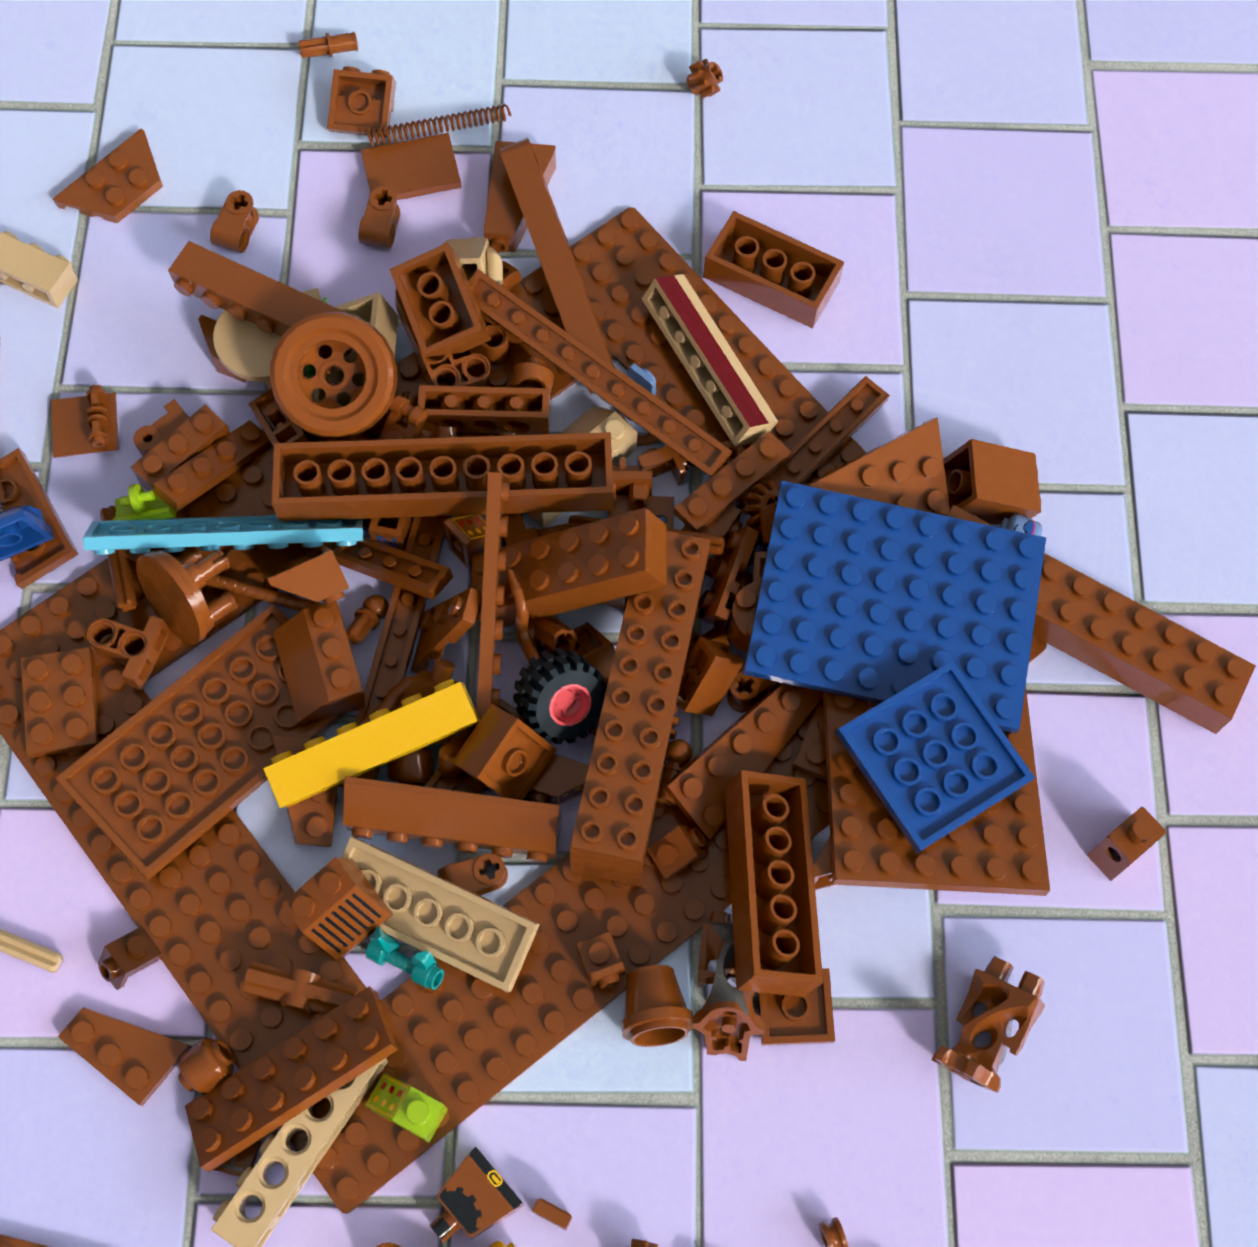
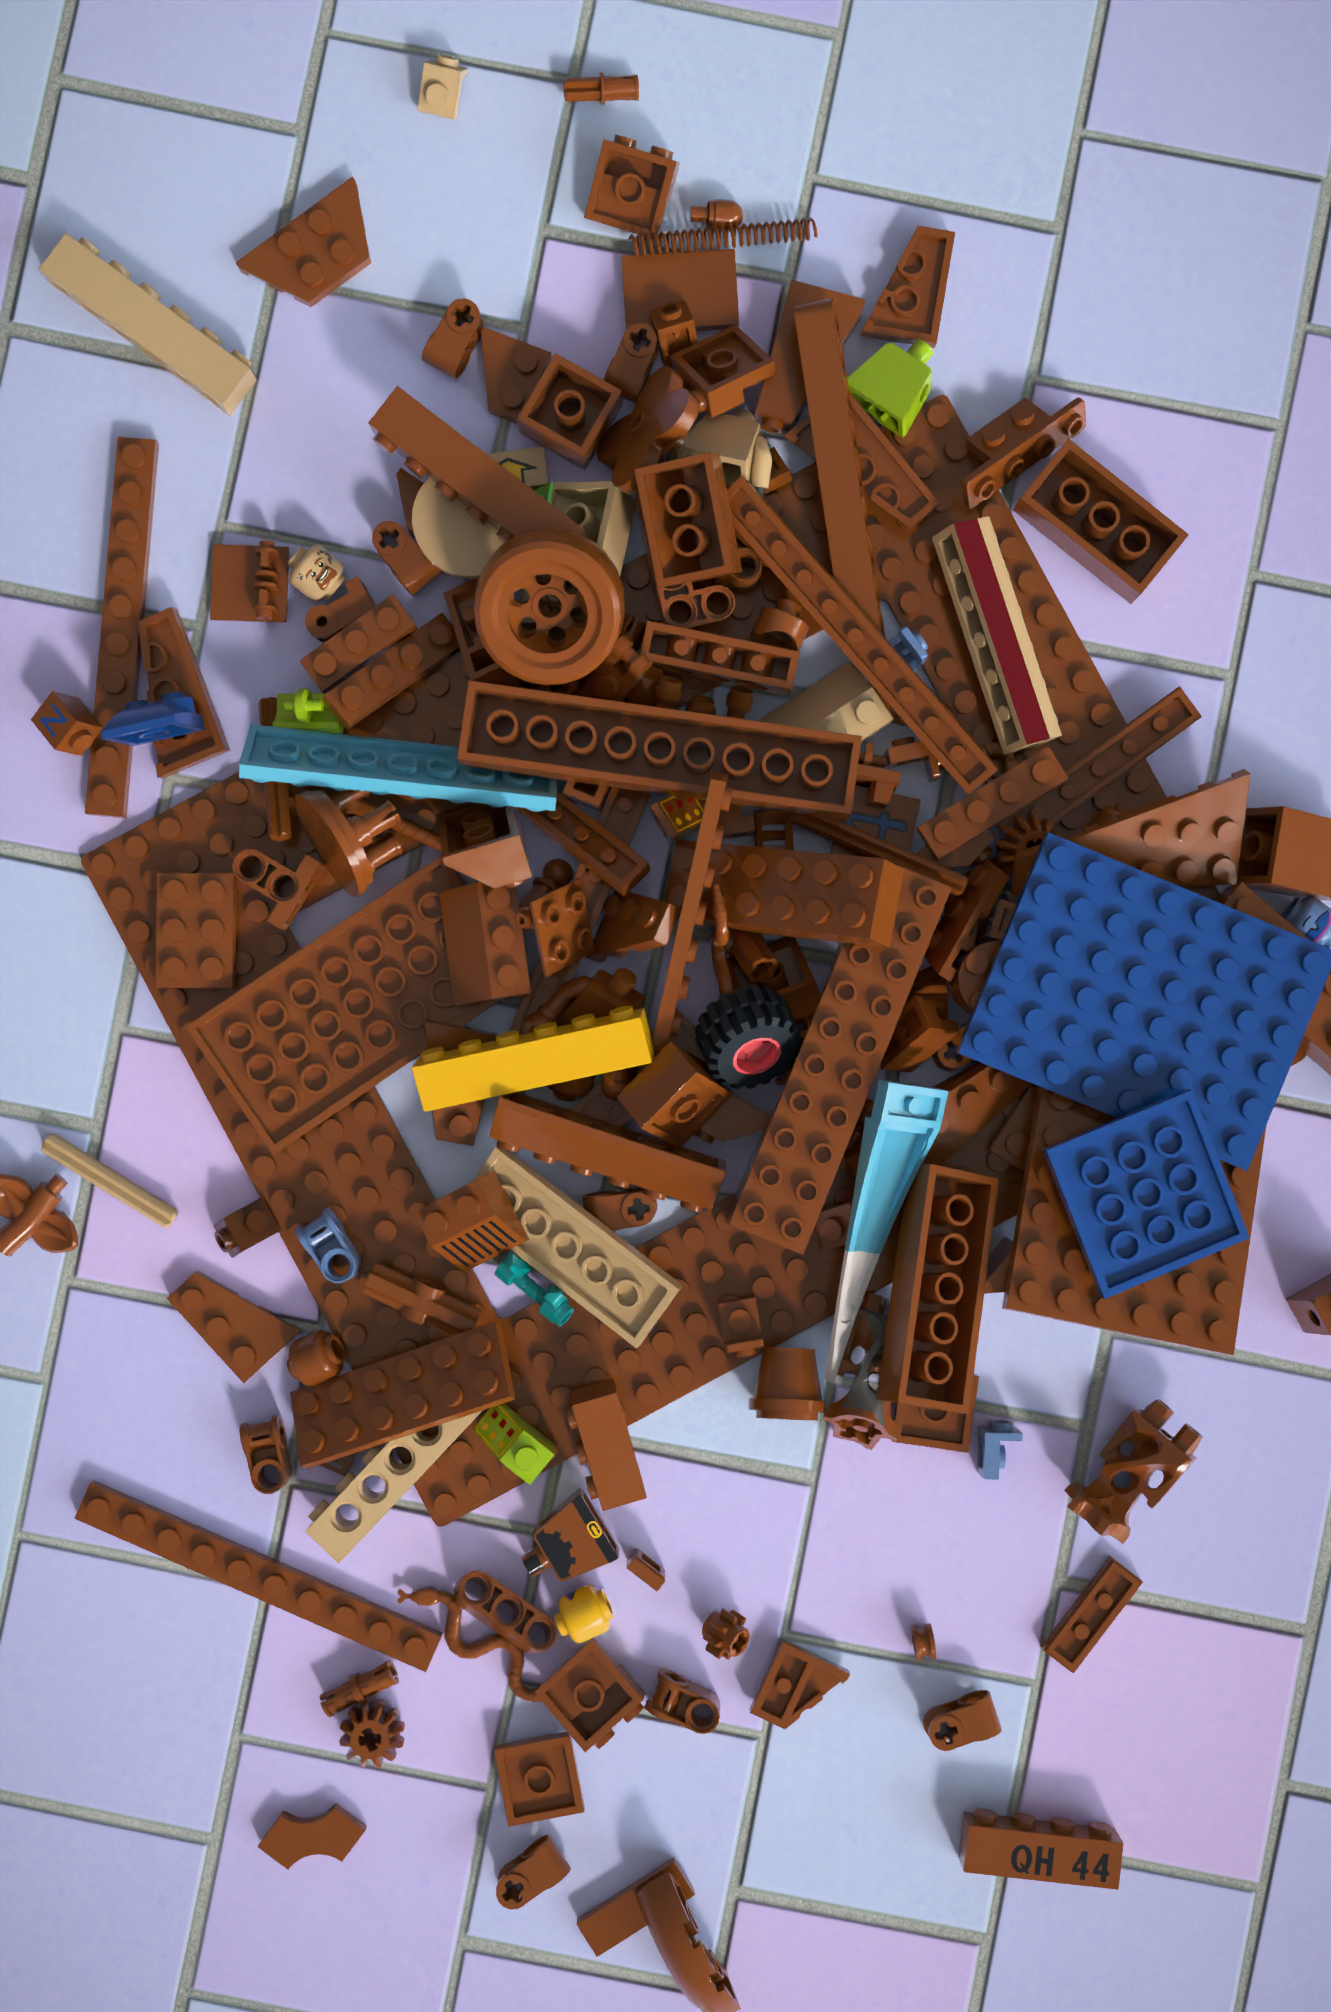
camera: 10 degrees right, 20 degrees up
dark orange gear [687,59,723,99] -> none
none -> dark orange piece [239,1415,292,1494]
none -> tan head [287,544,346,602]
none -> medium blue piece [295,1207,362,1283]
none -> dark orange piece [372,521,442,596]
none -> tan bracket [417,54,468,120]
none -> dark orange wing [481,327,552,424]
none -> dark orange hinge [515,878,595,977]
none -> dark orange brick [517,353,623,470]
none -> dark orange brick [565,1379,647,1511]
none -> dark orange plant [597,366,700,495]
none -> dark orange bracket [649,300,698,368]
none -> dark orange plate [670,324,776,418]
none -> dark orange cylinder [690,199,743,232]
none -> dark orange wing [784,392,941,530]
none -> medium azure plate [825,1079,949,1383]
none -> lime torso [847,339,934,438]
none -> dark orange wing [860,226,955,348]
none -> dark orange bracket [962,397,1086,509]
none -> medium blue bracket [977,1420,1023,1480]
none -> dark orange tile [1041,1556,1143,1674]

